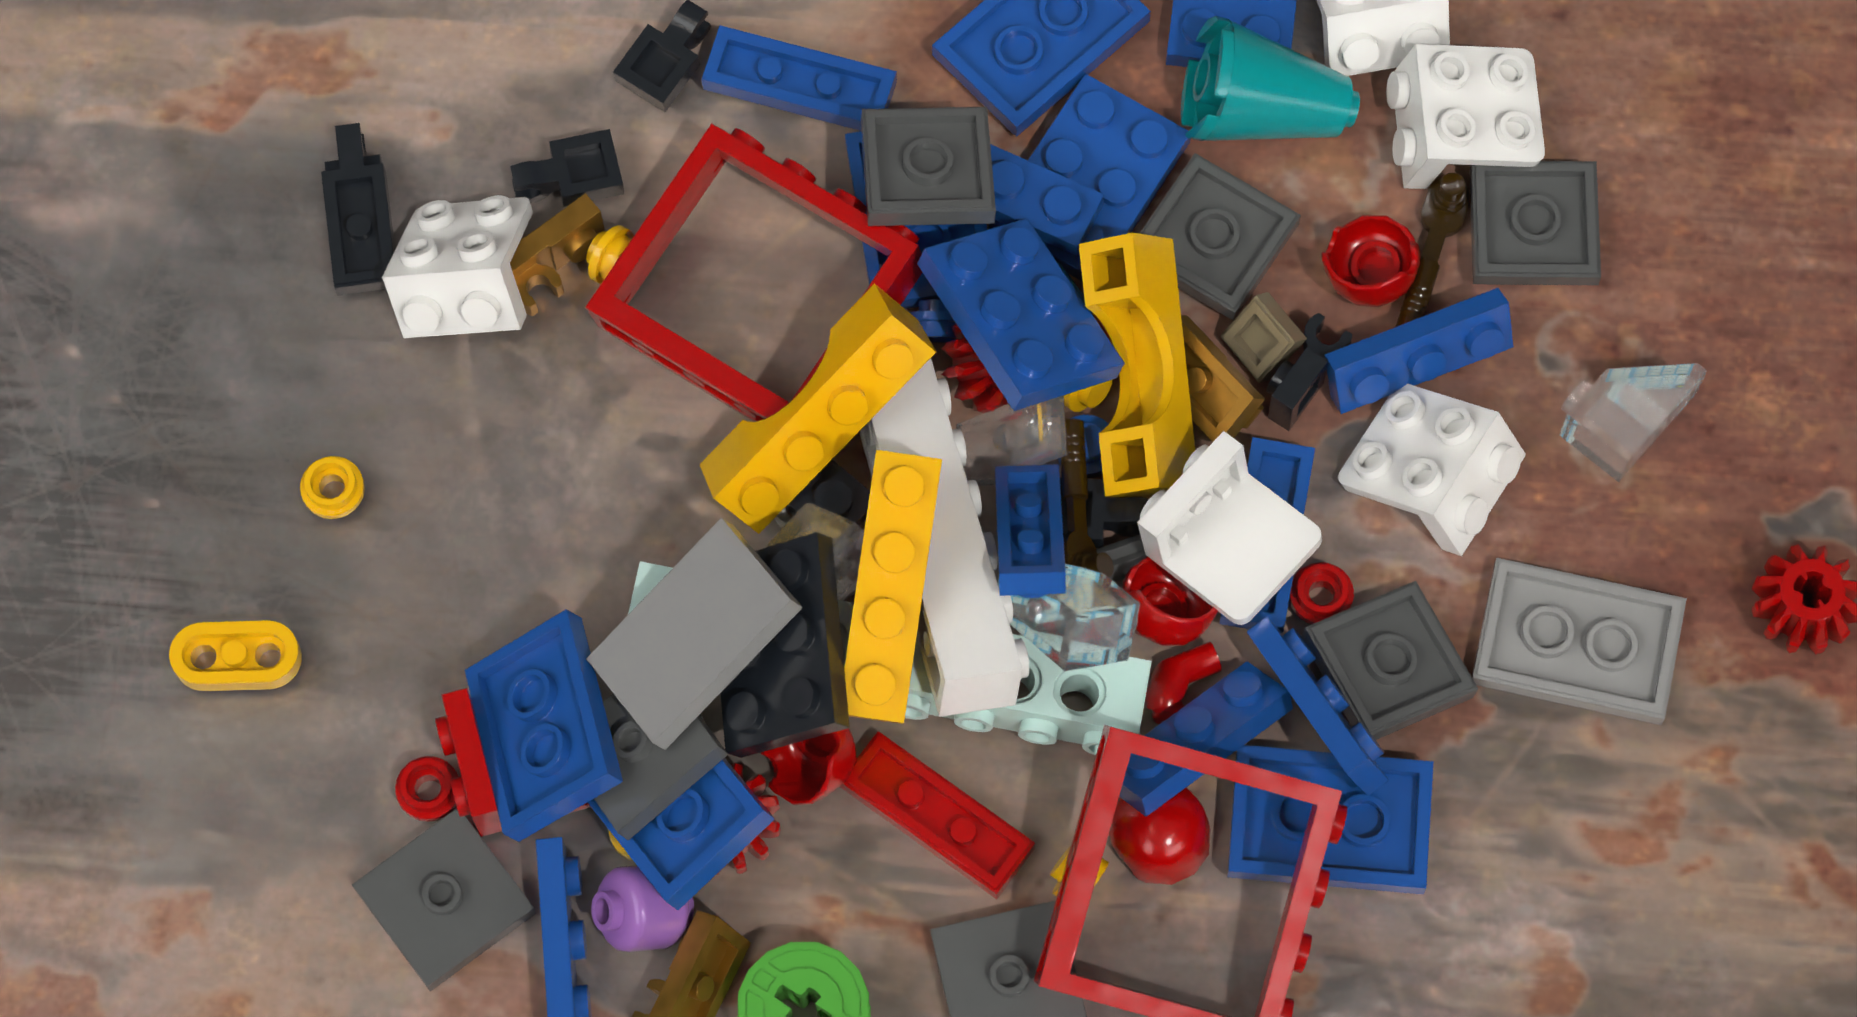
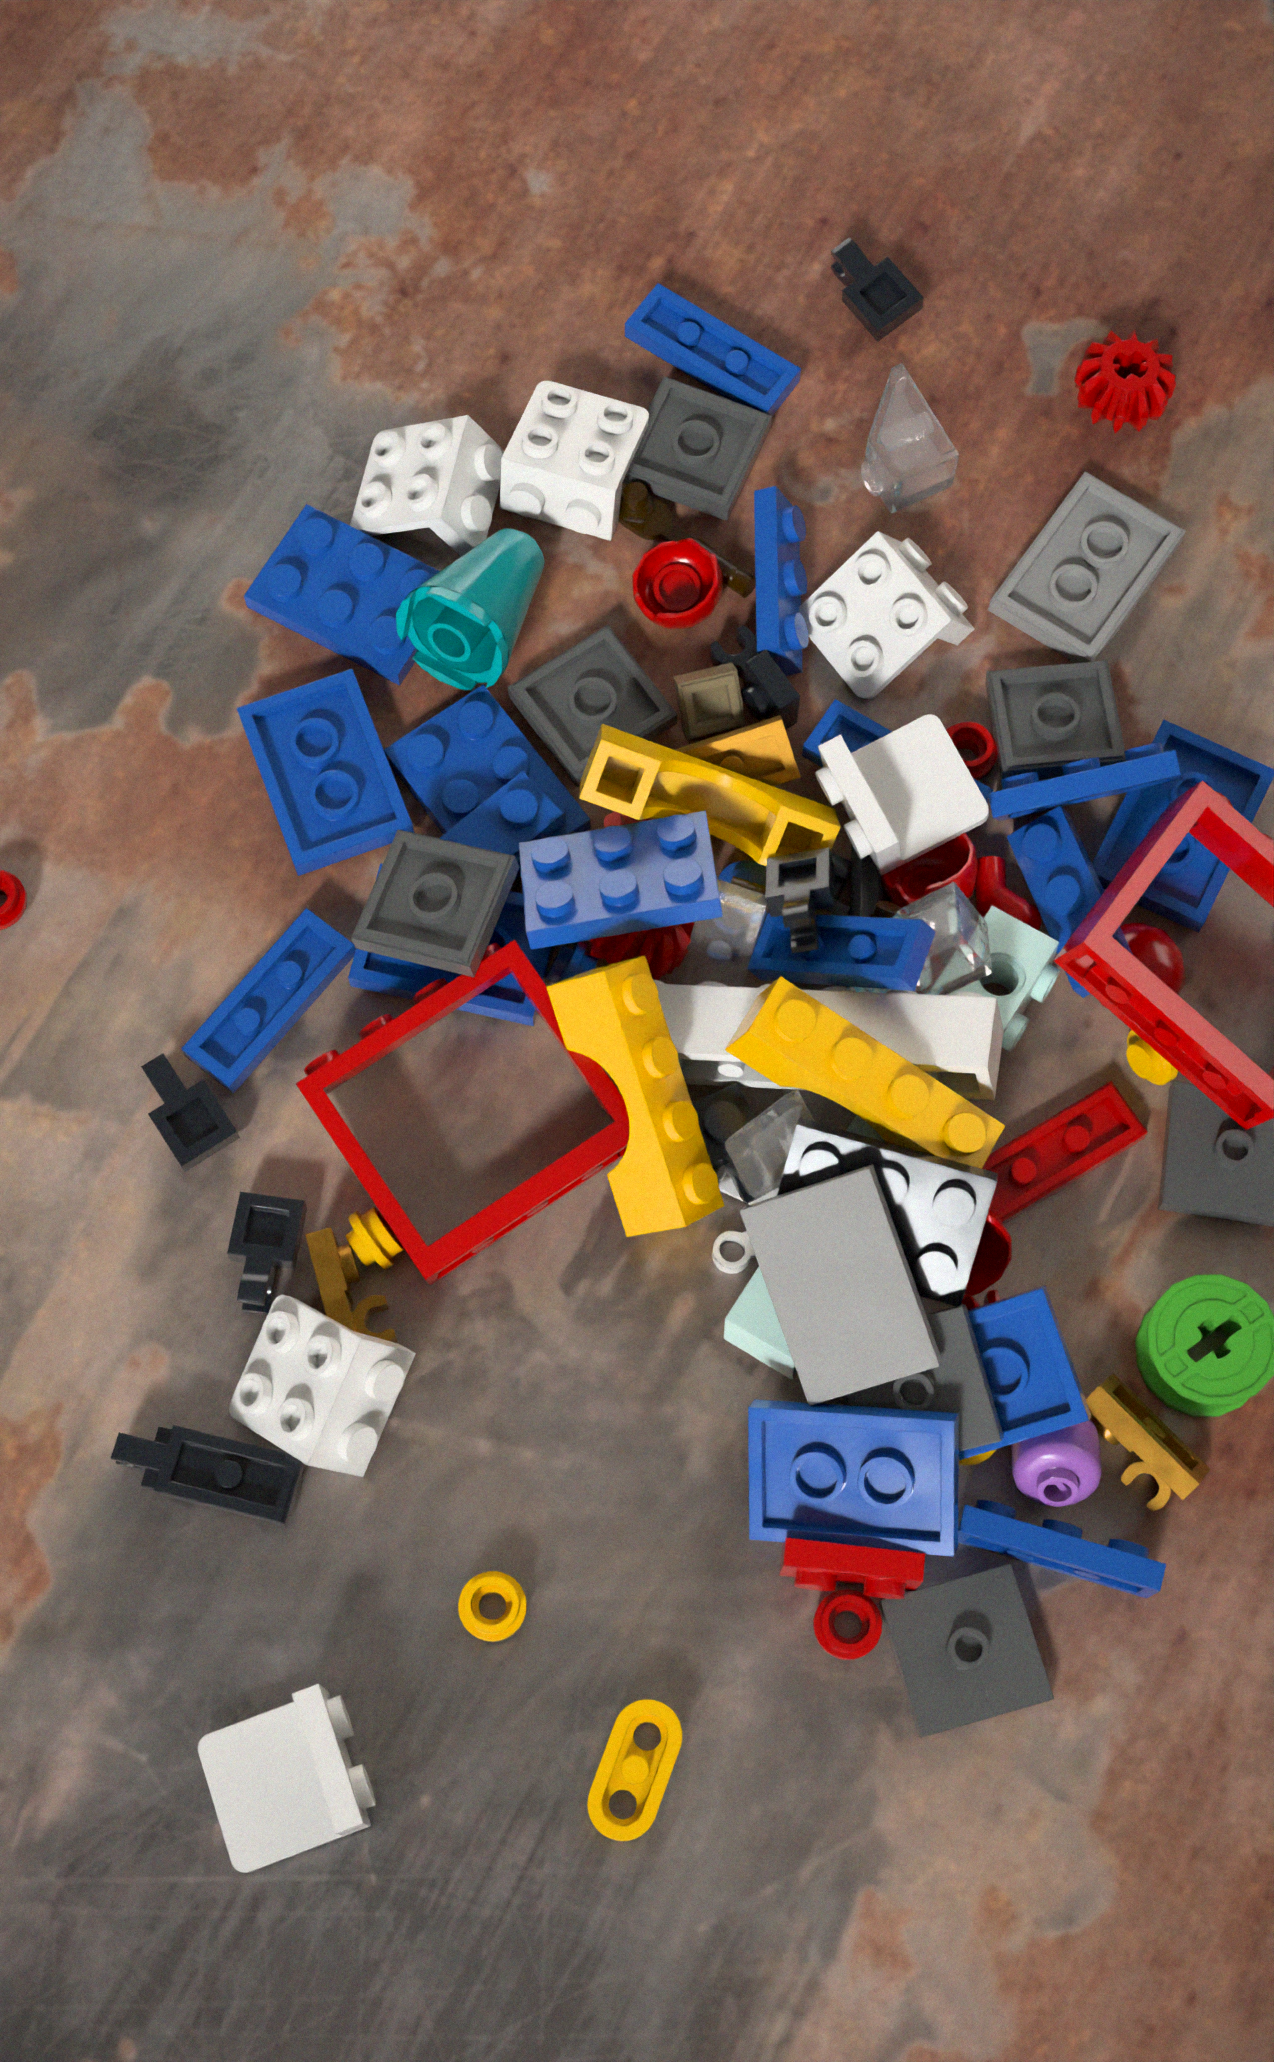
camera: 70 degrees left, 0 degrees up
none -> white bracket [198,1684,376,1873]
none -> blue plate [625,283,801,416]
none -> black plate [765,847,835,954]
none -> black plate [831,238,924,342]

